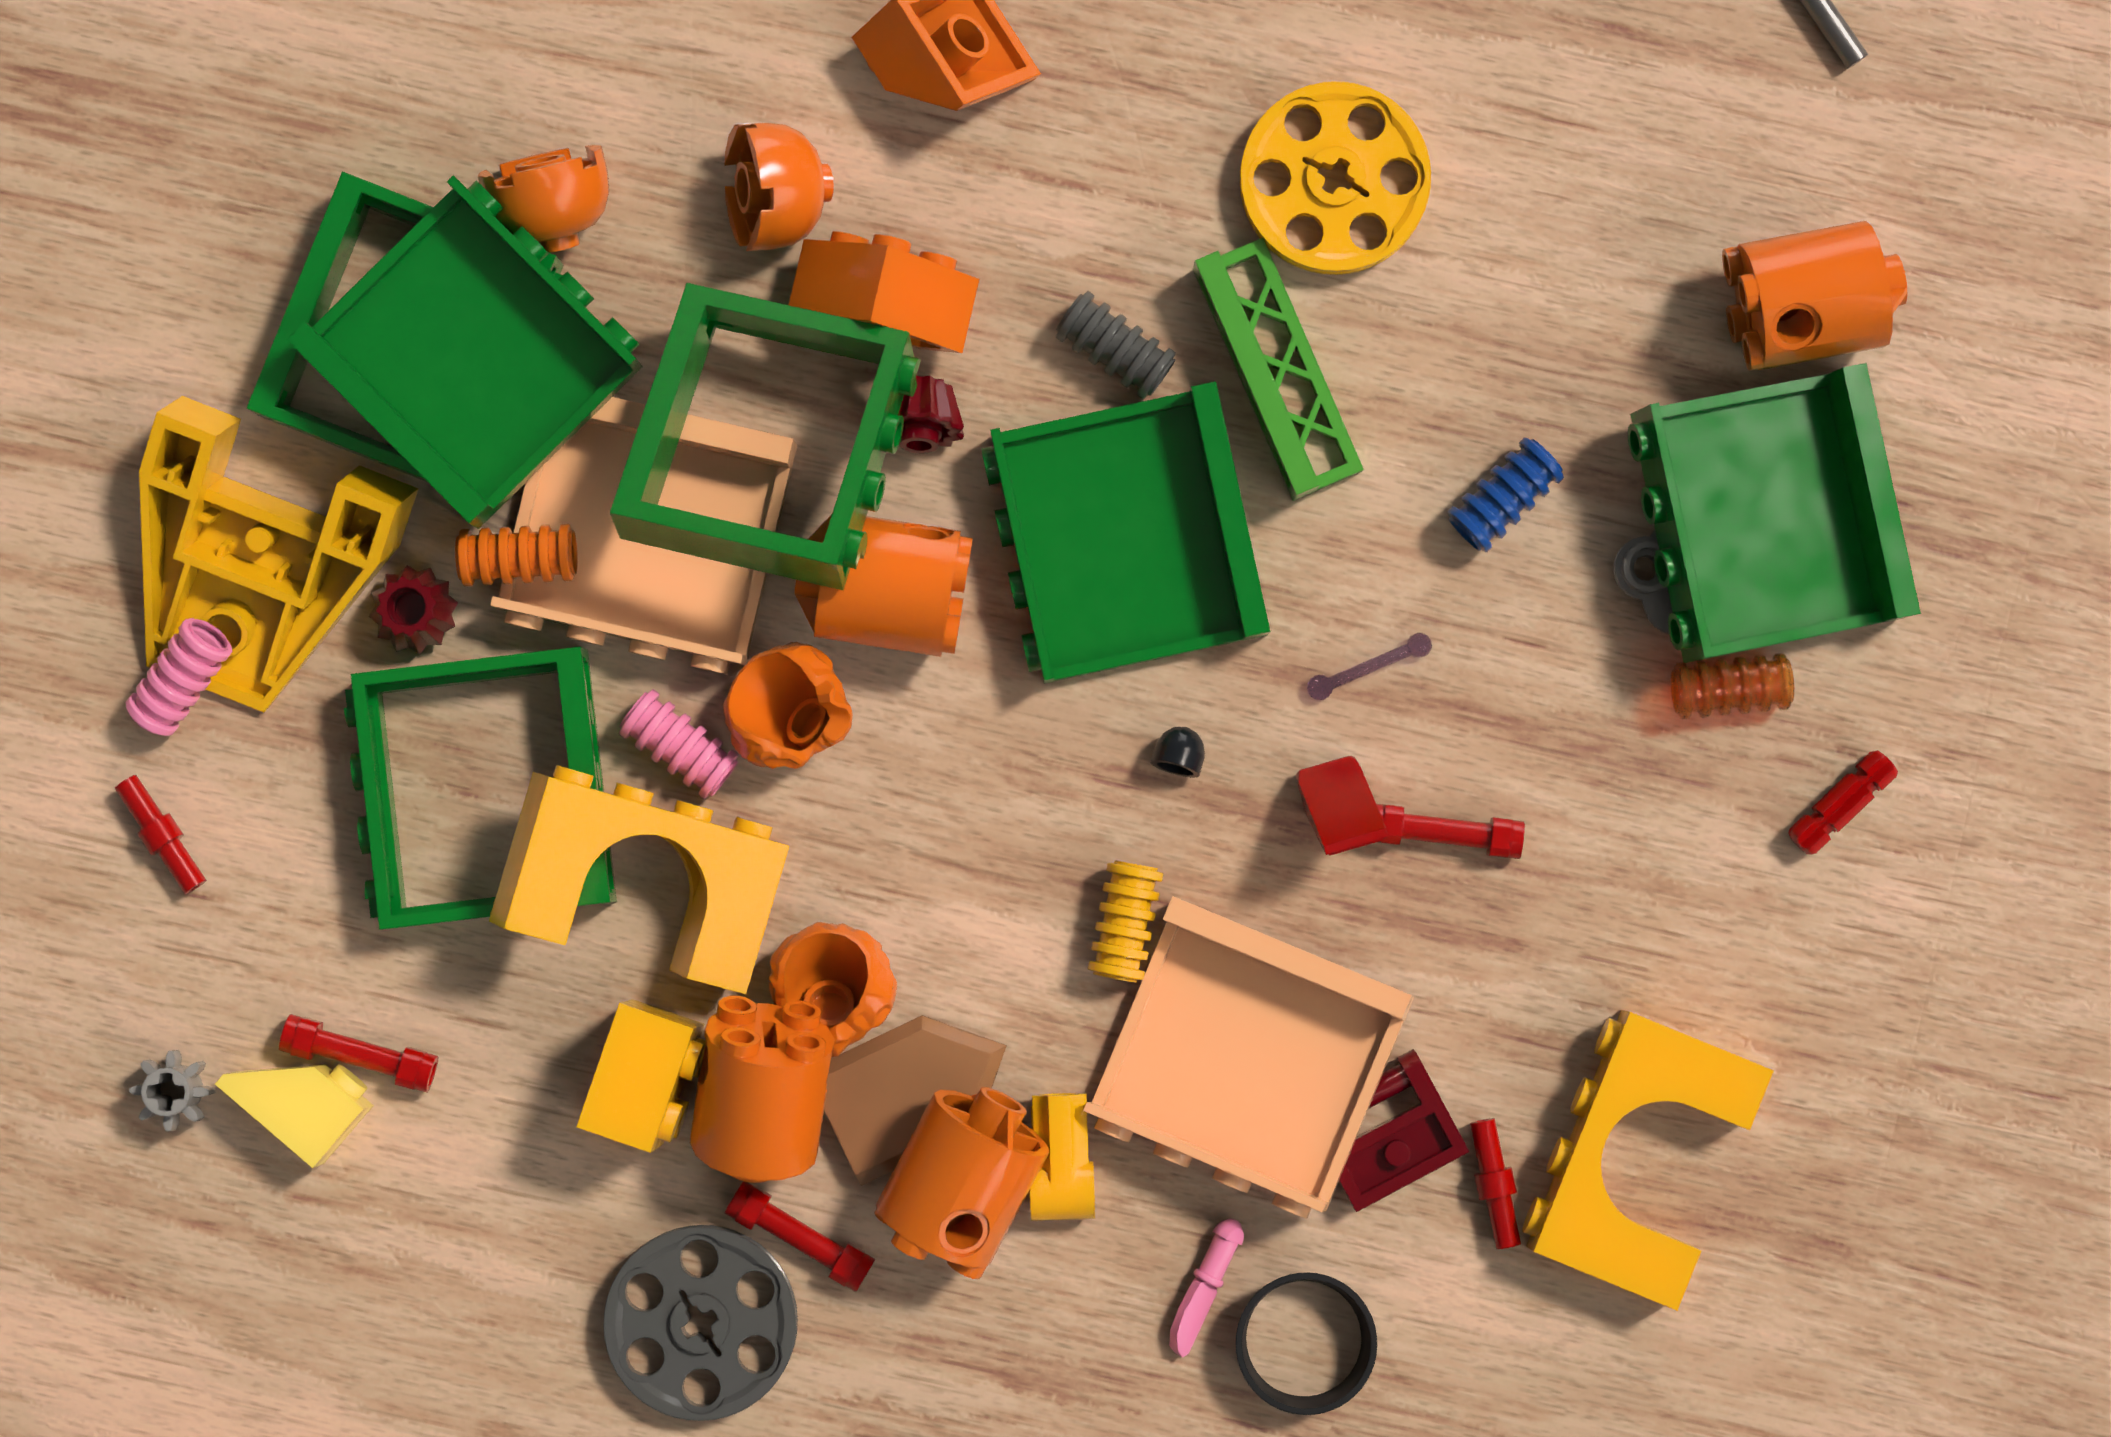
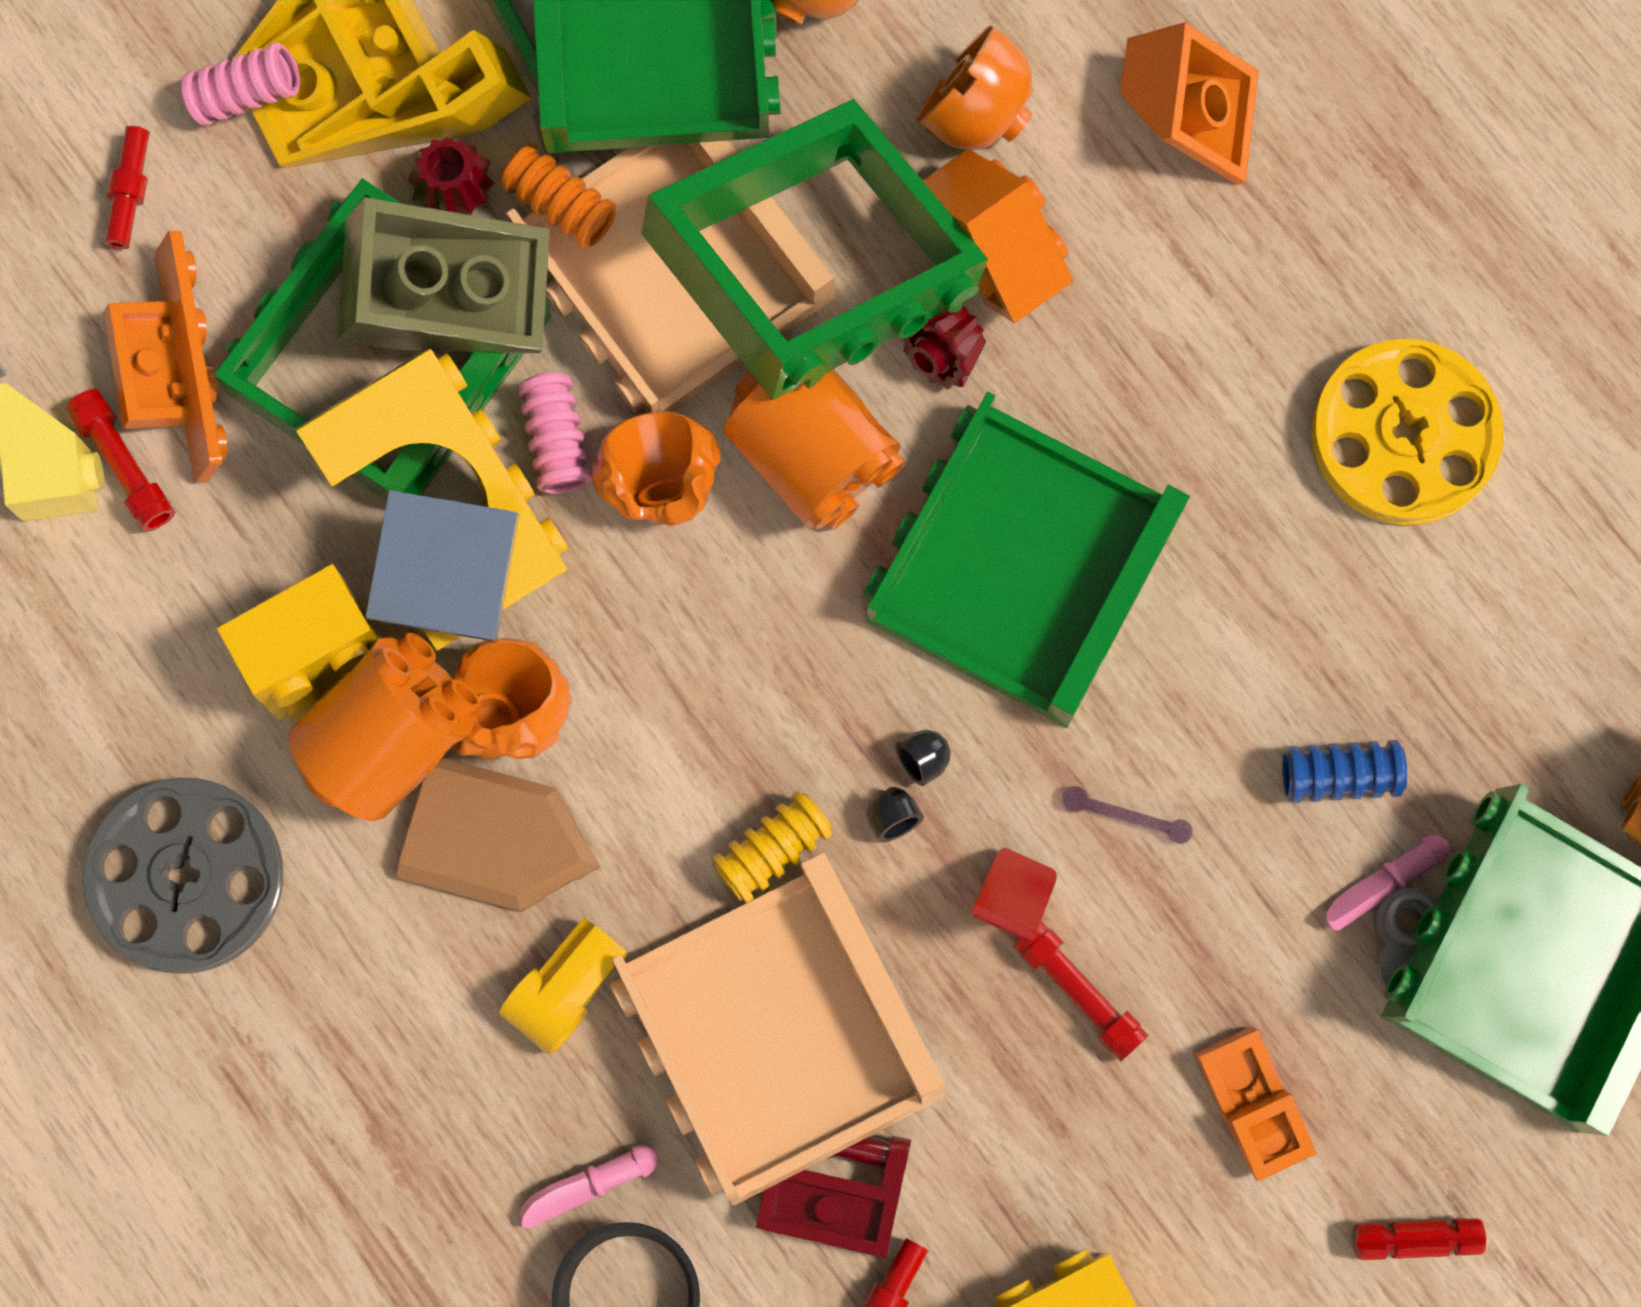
camera: 40 degrees right, 10 degrees down
red bar [724,1181,876,1292] -> none
orange cylinder [874,1087,1049,1279] -> none
dark grey piece [1056,291,1176,399] -> none
bright green fence [1193,238,1364,501] -> none
clear orange piece [1671,653,1795,720] -> none
none -> orange bracket [103,230,227,483]
none -> olive slope [337,197,550,353]
none -> sand blue tile [365,490,520,642]
none -> black hinge [866,787,924,842]
none -> orange slope [1193,1026,1317,1182]
none -> bright pink piece [1326,835,1450,931]

